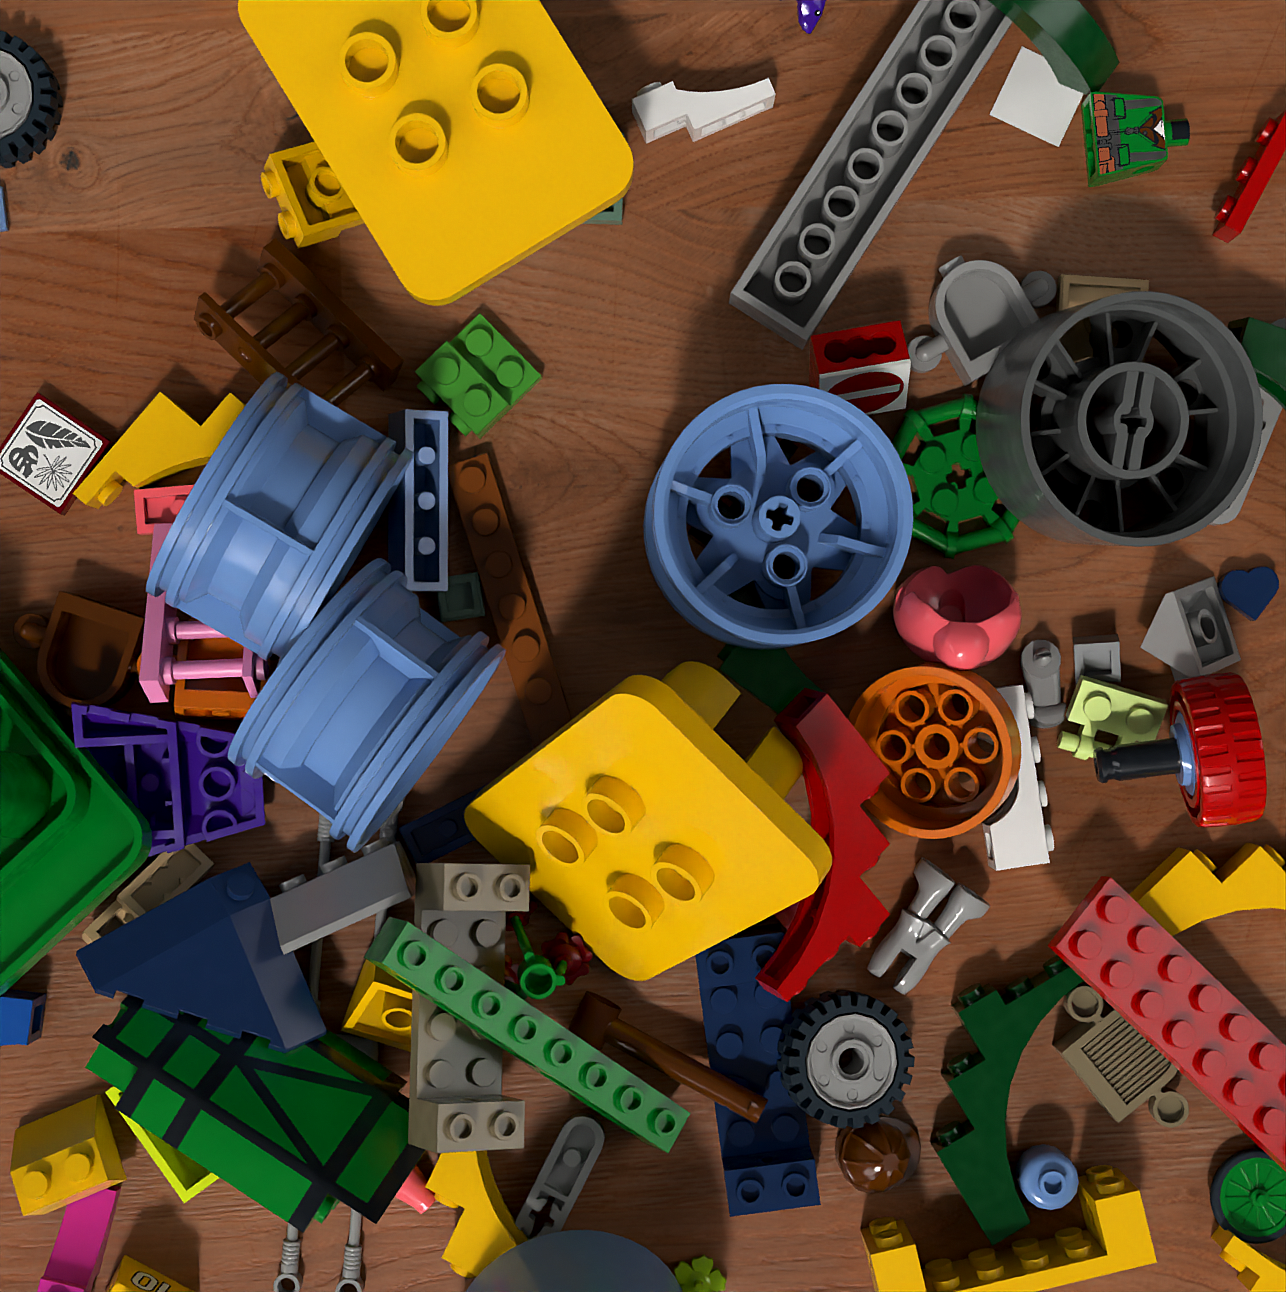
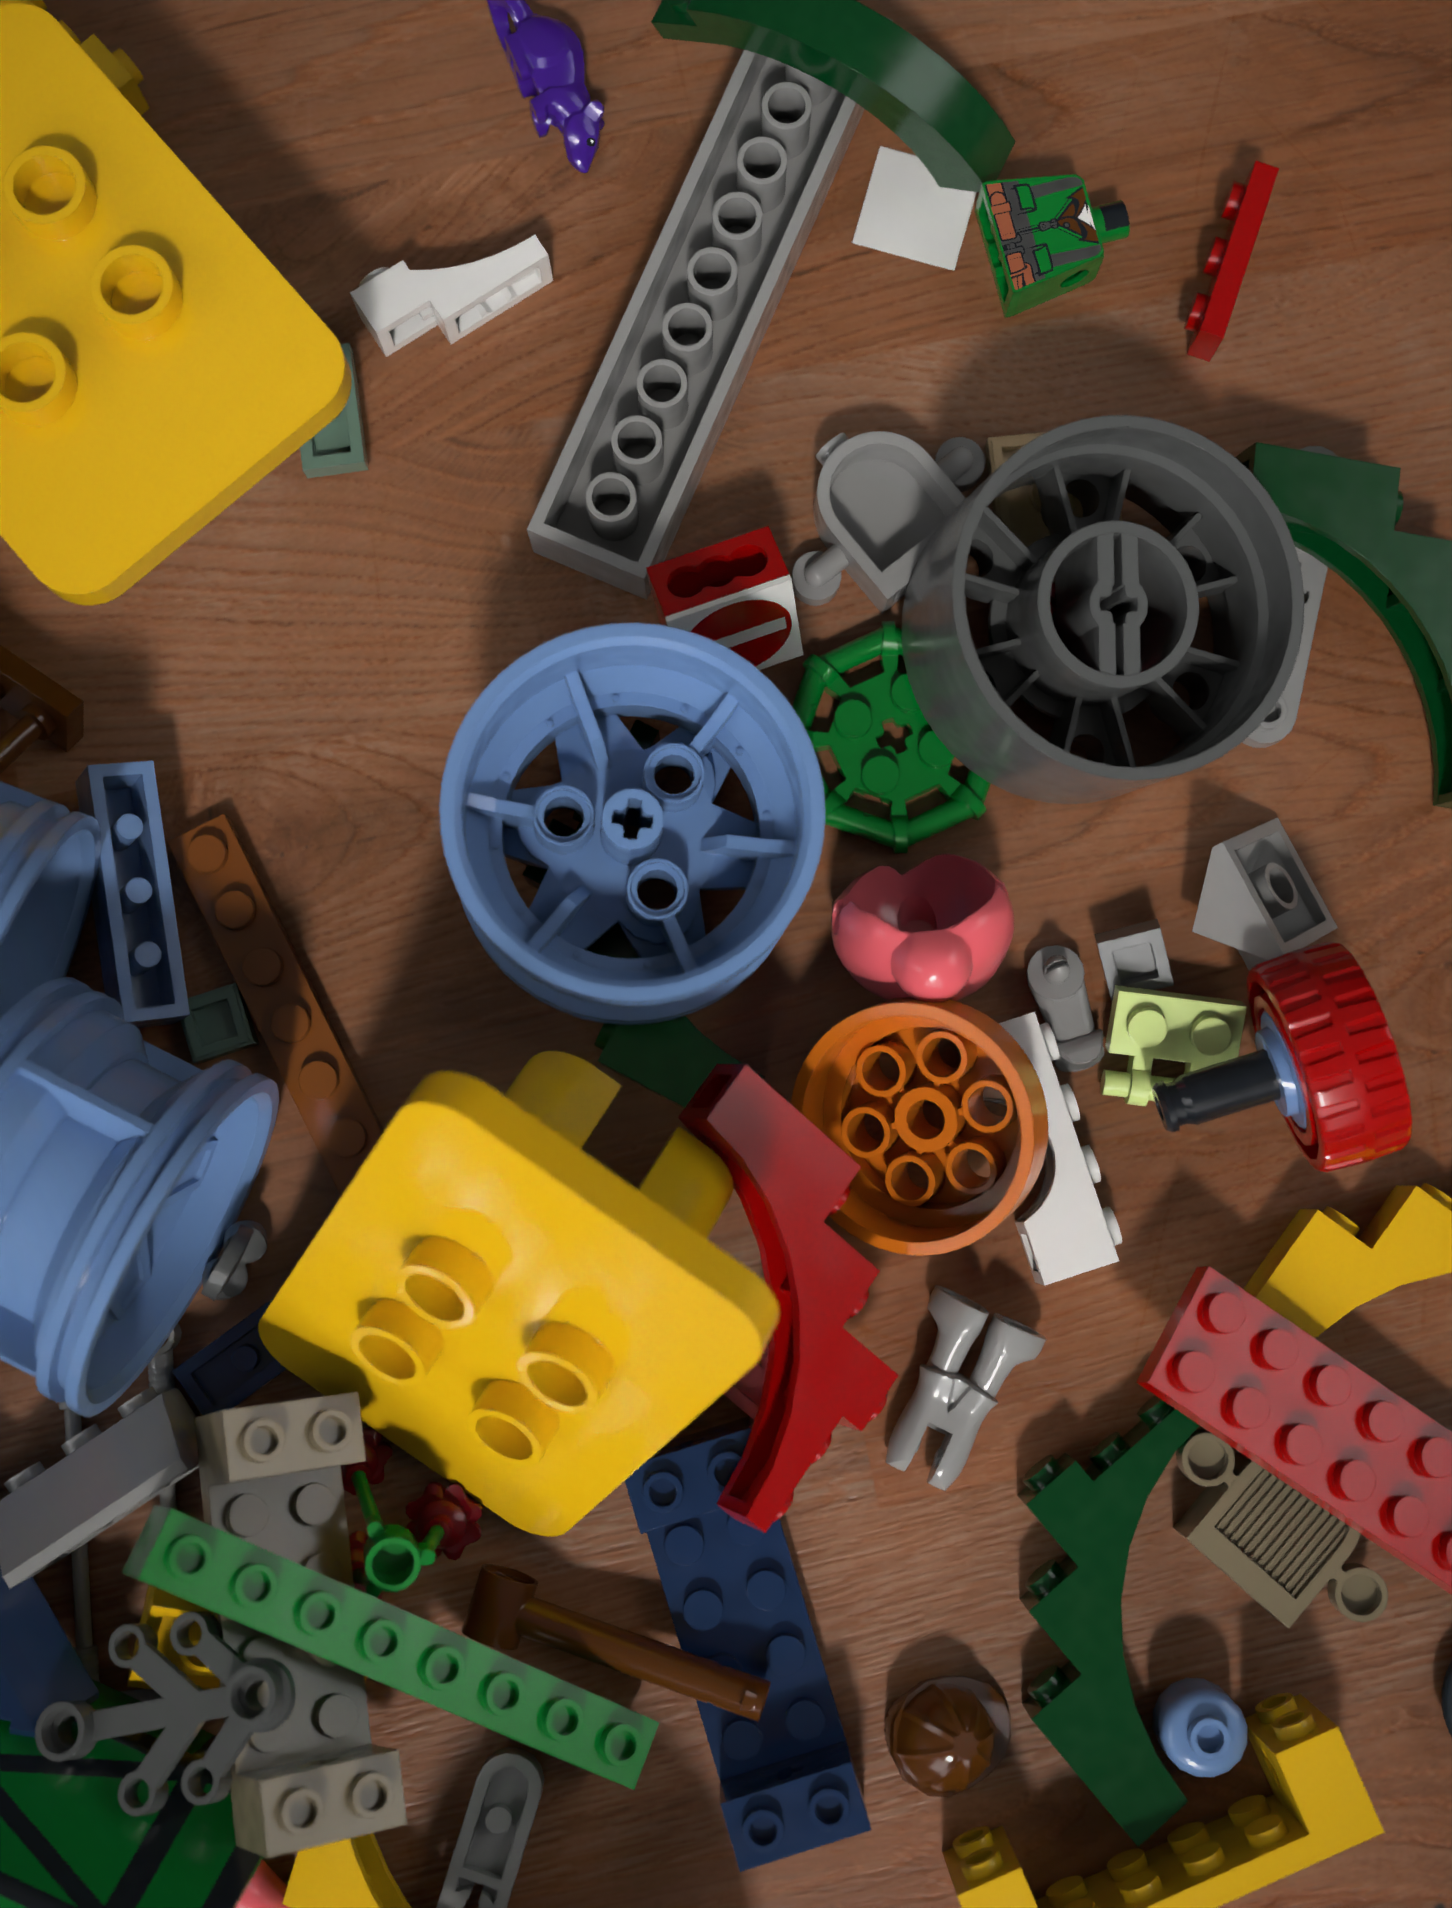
camera: 10 degrees left, 5 degrees down
bright green plate [415,313,542,439] -> none
wheel [777,990,915,1129] -> none
dark blue tile [1217,567,1279,621] -> none
none -> dark grey plant [35,1612,296,1816]
none -> dark grey piece [201,1220,267,1301]

